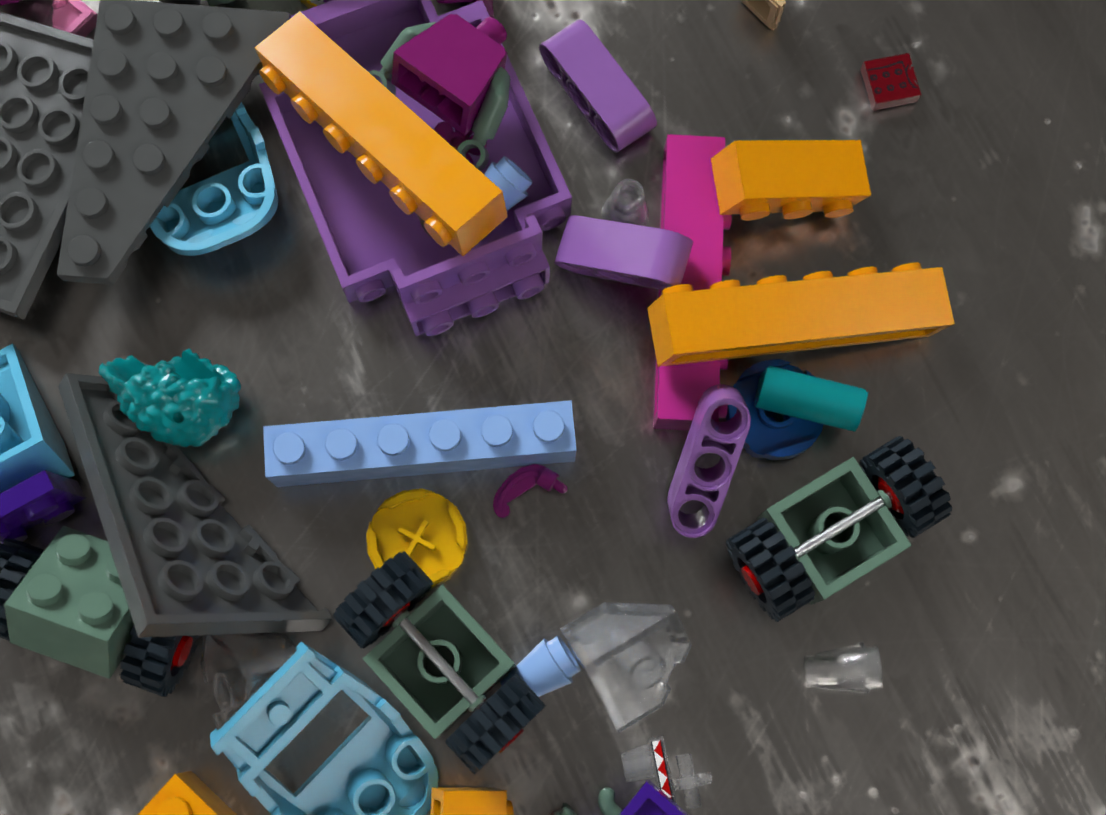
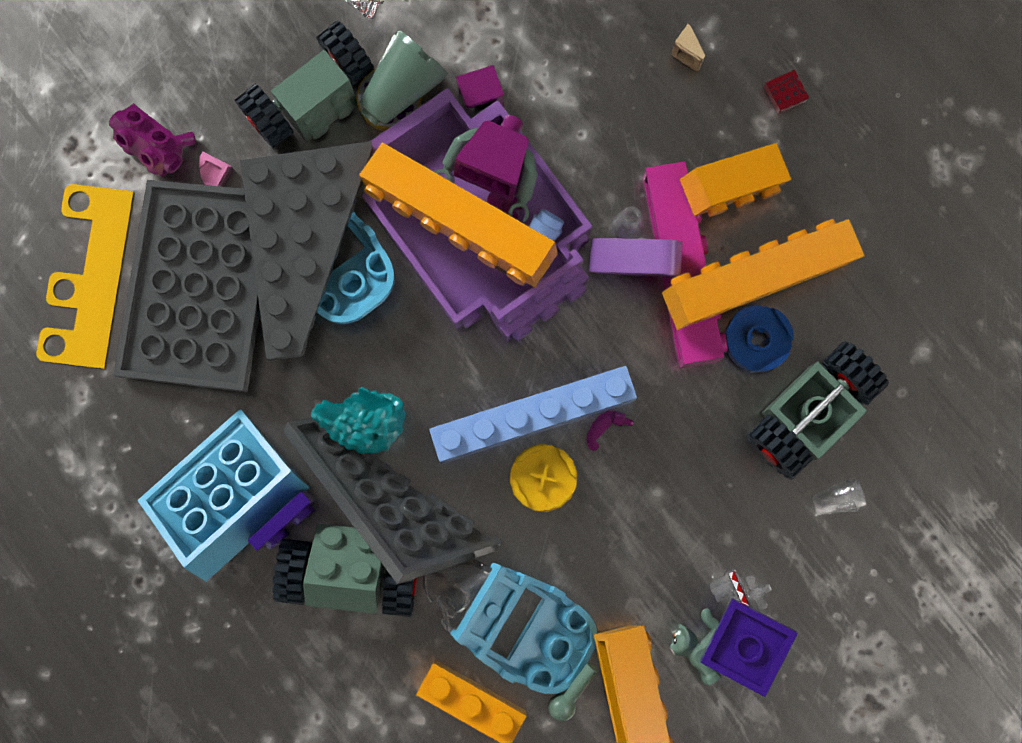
camera: 10 degrees left, 5 degrees up
brick [333,551,546,775] -> none
light blue cone [500,636,581,697] -> none
medium lavender beam [539,19,657,153] -> none
clear slope [560,602,692,733] -> none
medium lavender beam [667,384,751,538] -> none
teal brick [754,366,869,432] -> none

